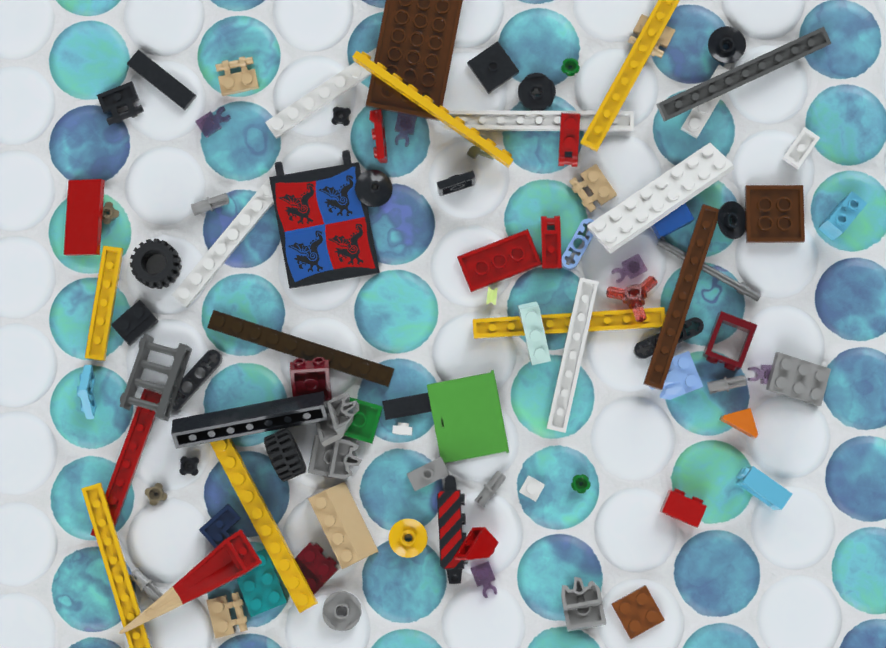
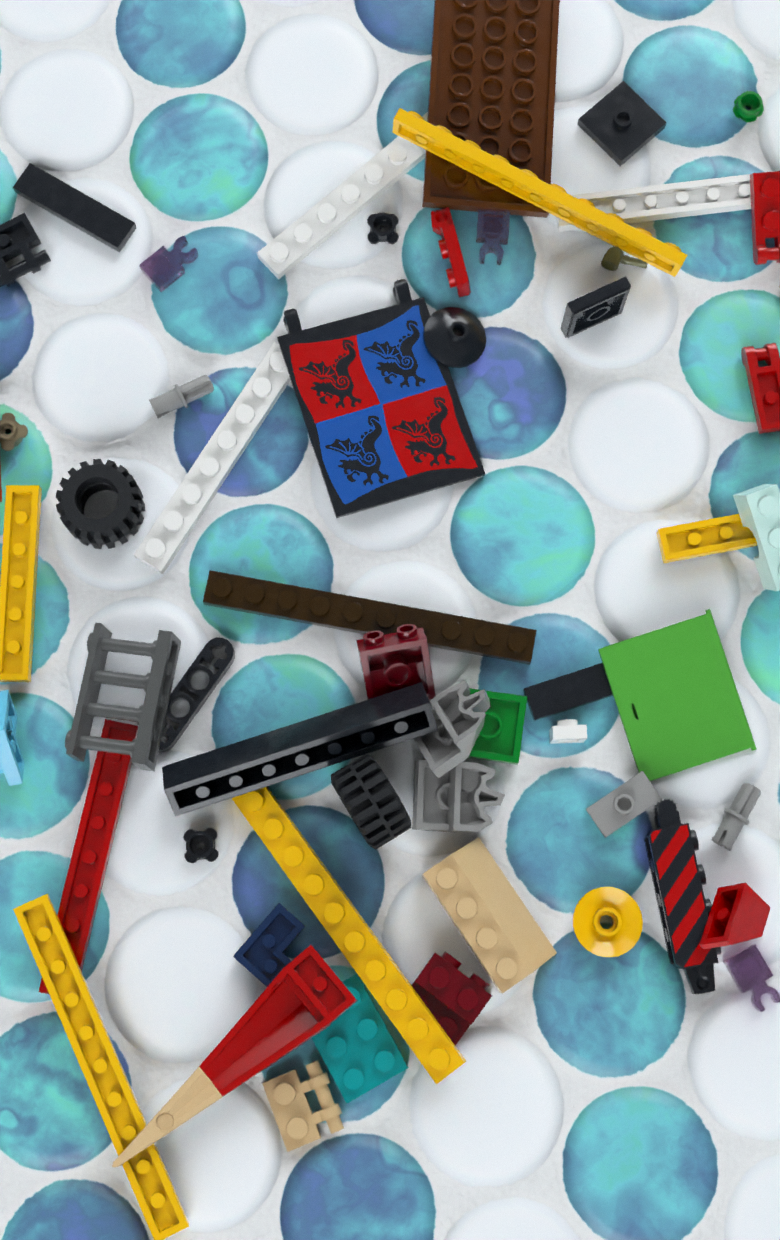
camera: 15 degrees left, 5 degrees down
black plate [111,300,159,346] -> none
light grey axle [130,568,163,602] -> none
dark tan plate [145,483,168,506] -> none
tan plate [215,56,259,96] -> none
light grey plate [322,591,362,631] -> none
red tile [457,229,542,292] -> none
yellowish green bush [486,287,498,305] -> none
black plate [518,73,556,111] -> none

